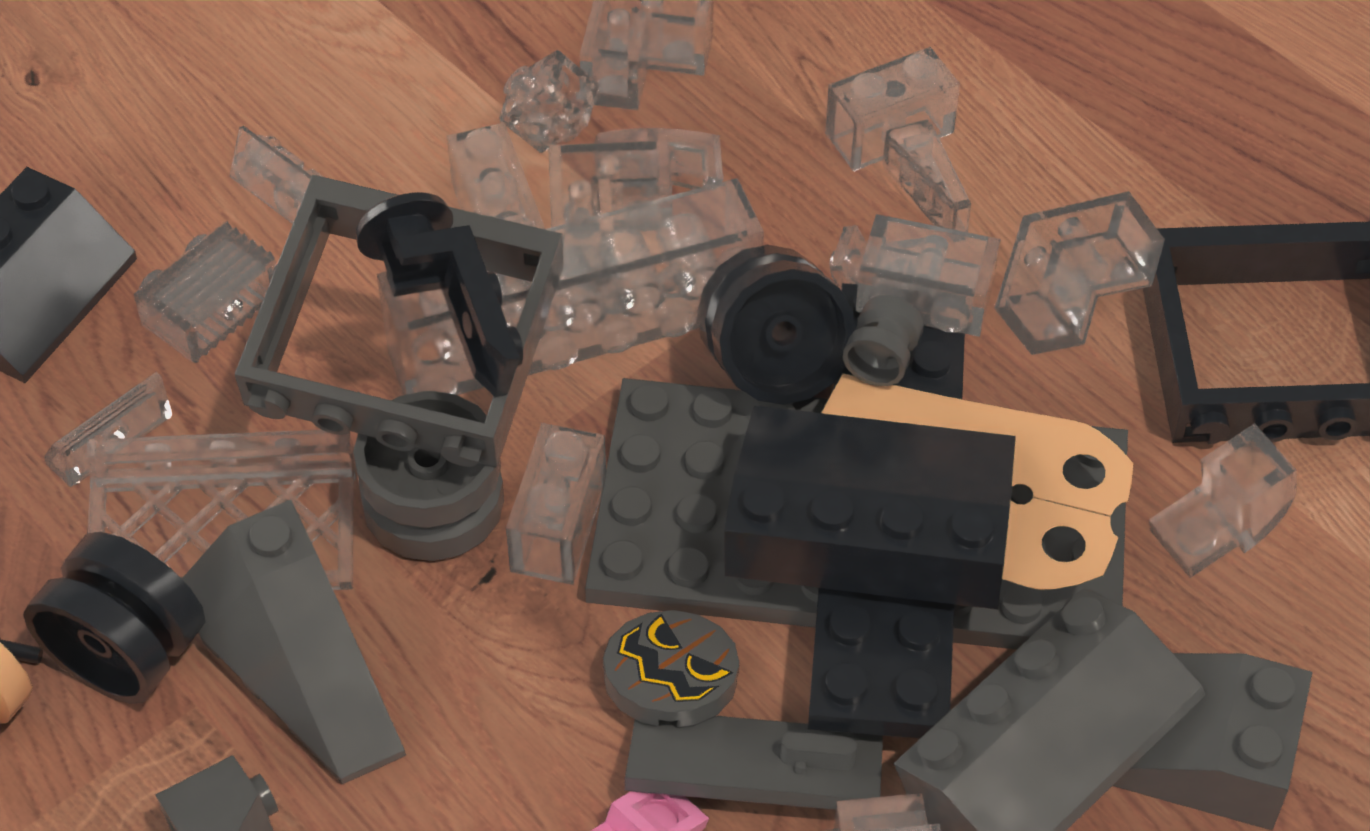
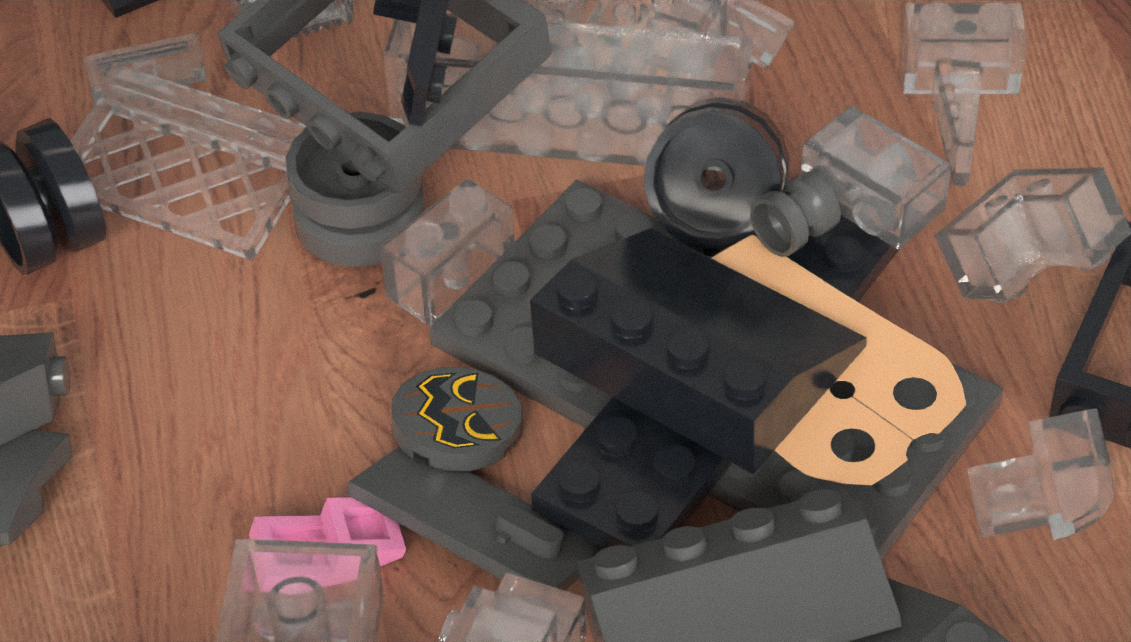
camera: 30 degrees right, 5 degrees down
dark grey wedge [182,499,406,785] -> none

